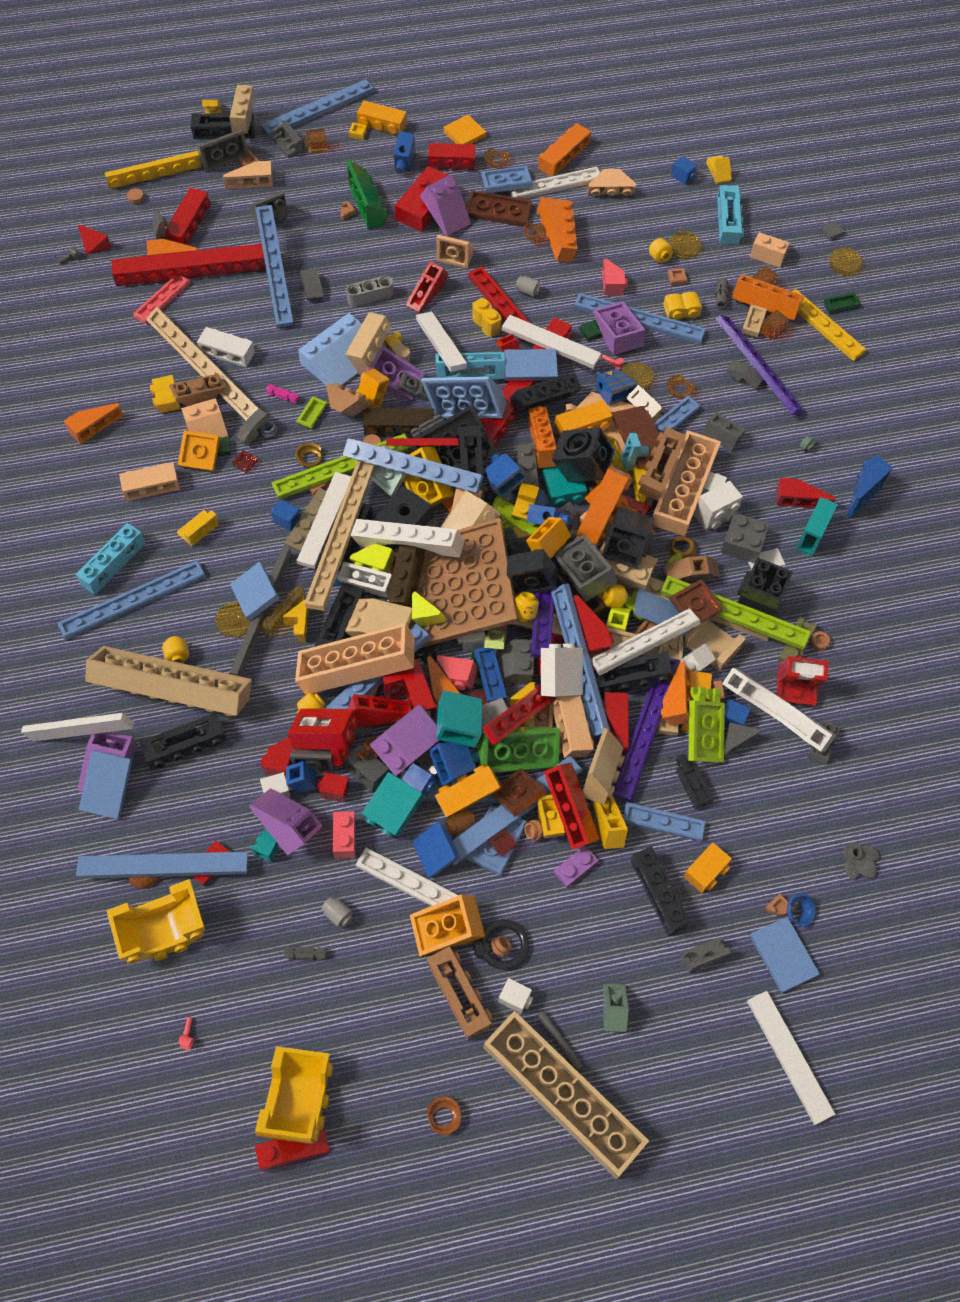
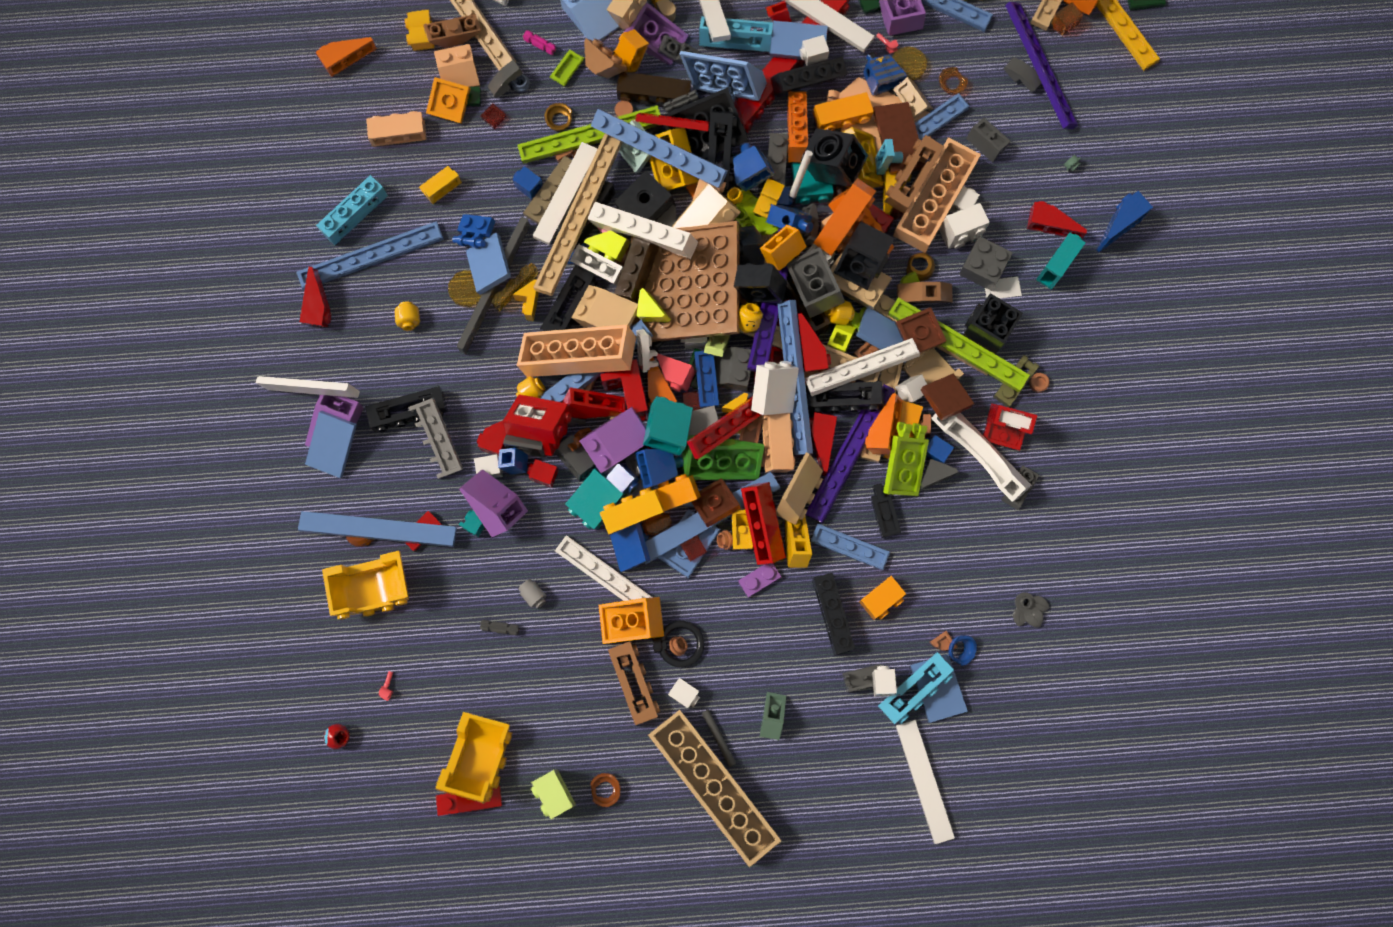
camera: 10 degrees right, 15 degrees up
tan brick [85,646,252,716] -> none
coral brick [333,811,356,859] -> none
none -> red slope [299,266,331,328]
none -> red piece [324,724,350,749]
none -> light grey hinge [408,397,463,478]
none -> blue plate [452,214,496,248]
none -> yellowish green brick [531,769,576,819]
none -> yellow brick [600,487,665,534]
none -> white plate [636,329,658,373]
none -> yellow hinge [727,187,743,204]
none -> white bar [789,150,813,198]
none -> white brick [800,35,829,66]
none -> white brick [872,666,897,697]
none -> medium azure brick [878,652,954,724]
none -> copper tile [921,373,974,421]

